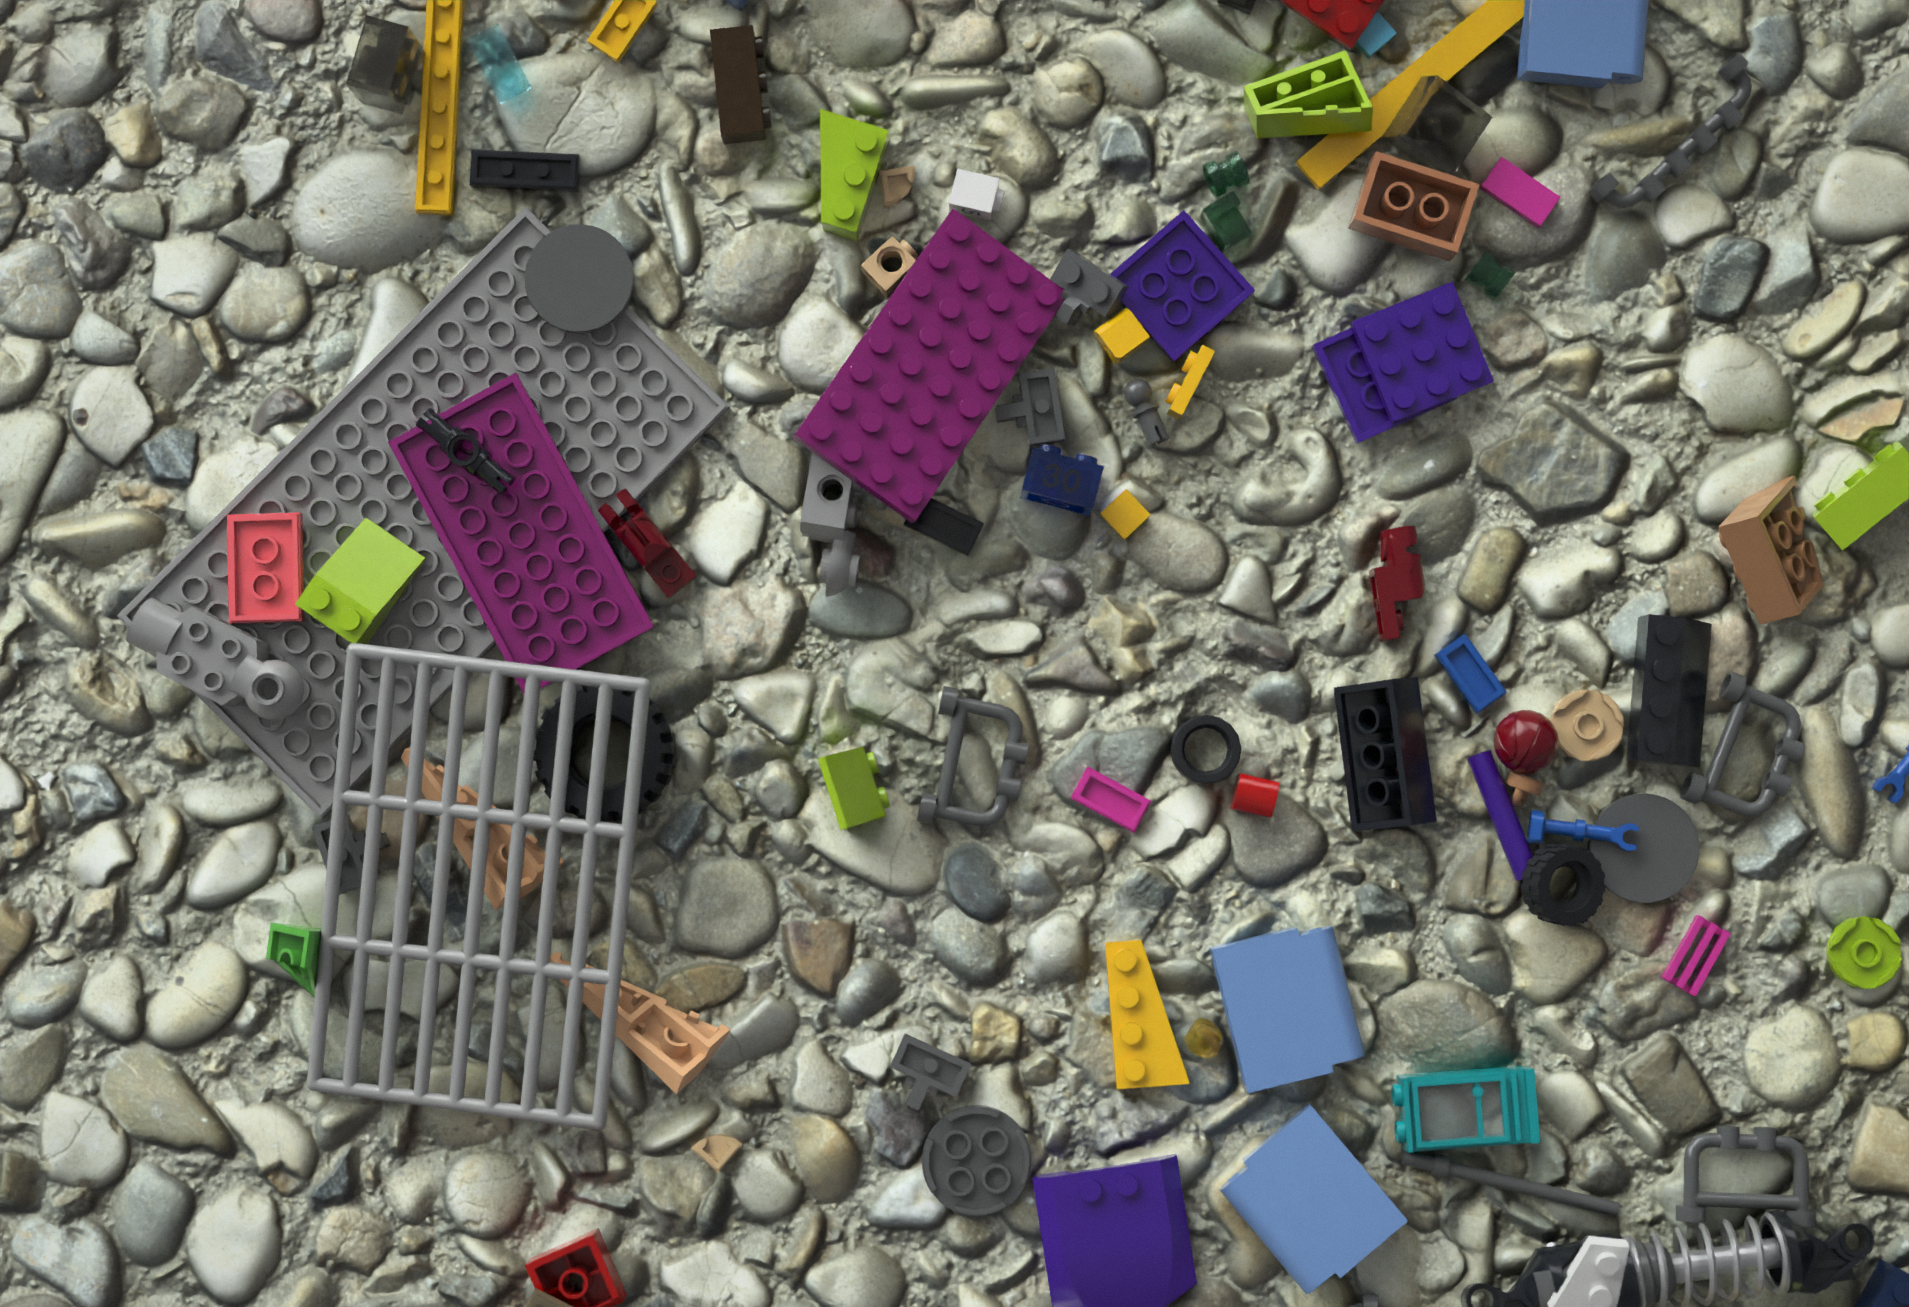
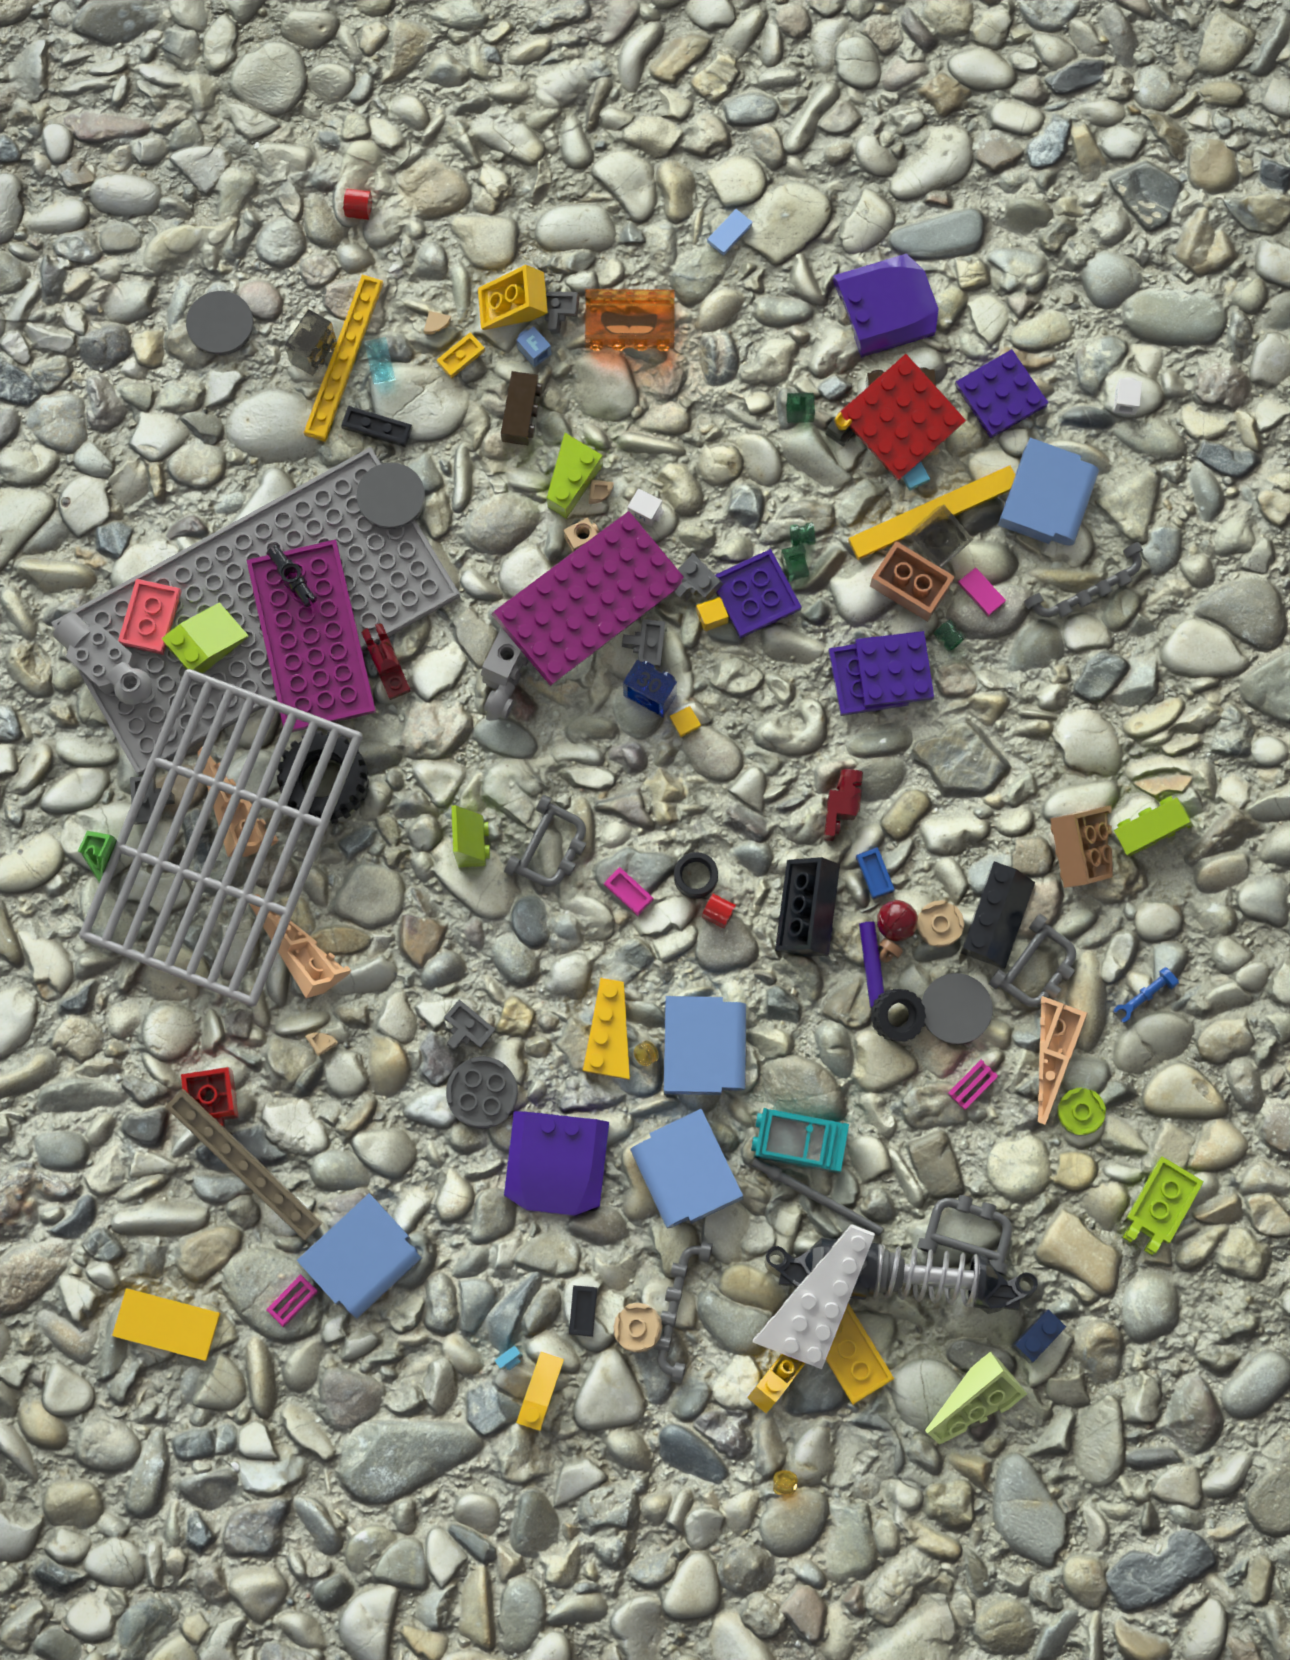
camera: 15 degrees right, 10 degrees down
black tile [903,498,984,557] -> none
dark grey pin [1124,379,1170,447] -> none
yellow plate [1165,345,1215,420] -> none
lime wedge [1244,50,1373,138] -> none
blue piece [1527,809,1639,851] -> none
none -> dark grey tile [186,291,254,356]
none -> light nougat wedge [1038,996,1088,1125]

